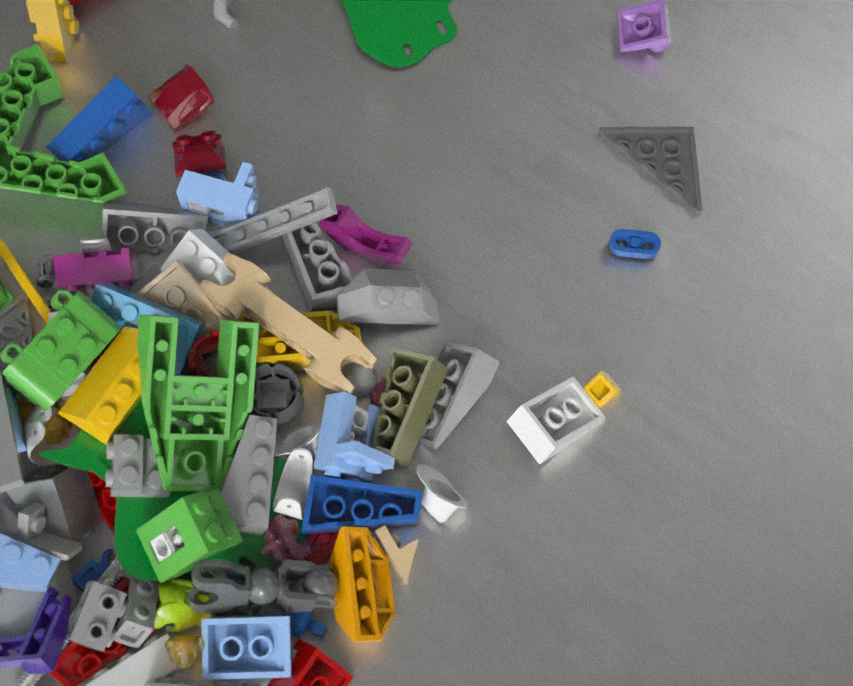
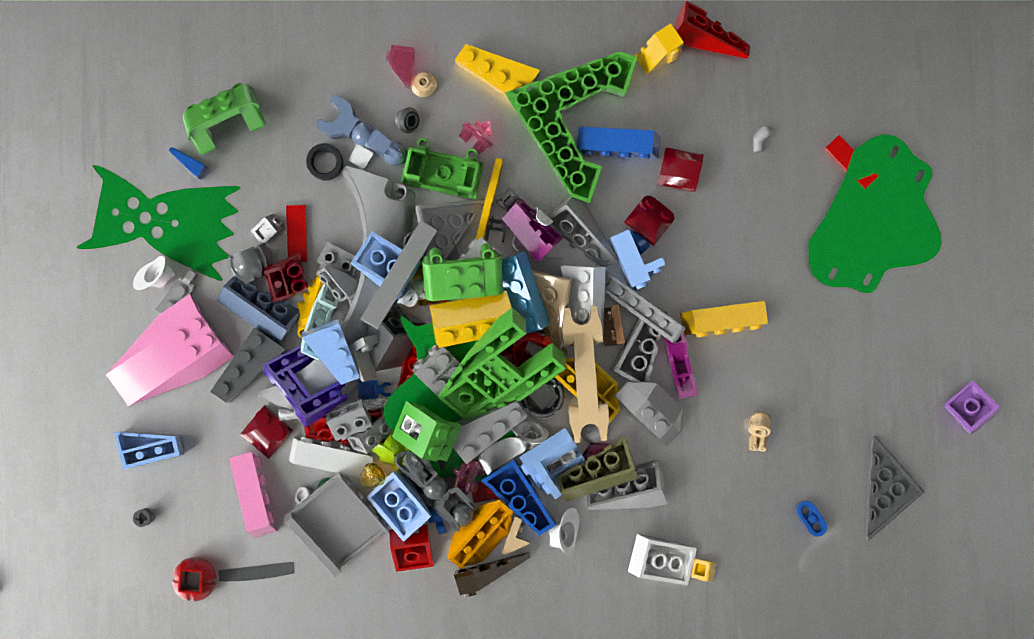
camera: 55 degrees right, 20 degrees up
none -> dark brown wedge [454,552,531,597]
none -> medium nougat bracket [604,305,625,347]
none -> yellow wedge [680,301,768,337]
none -> tan piece [749,411,772,452]

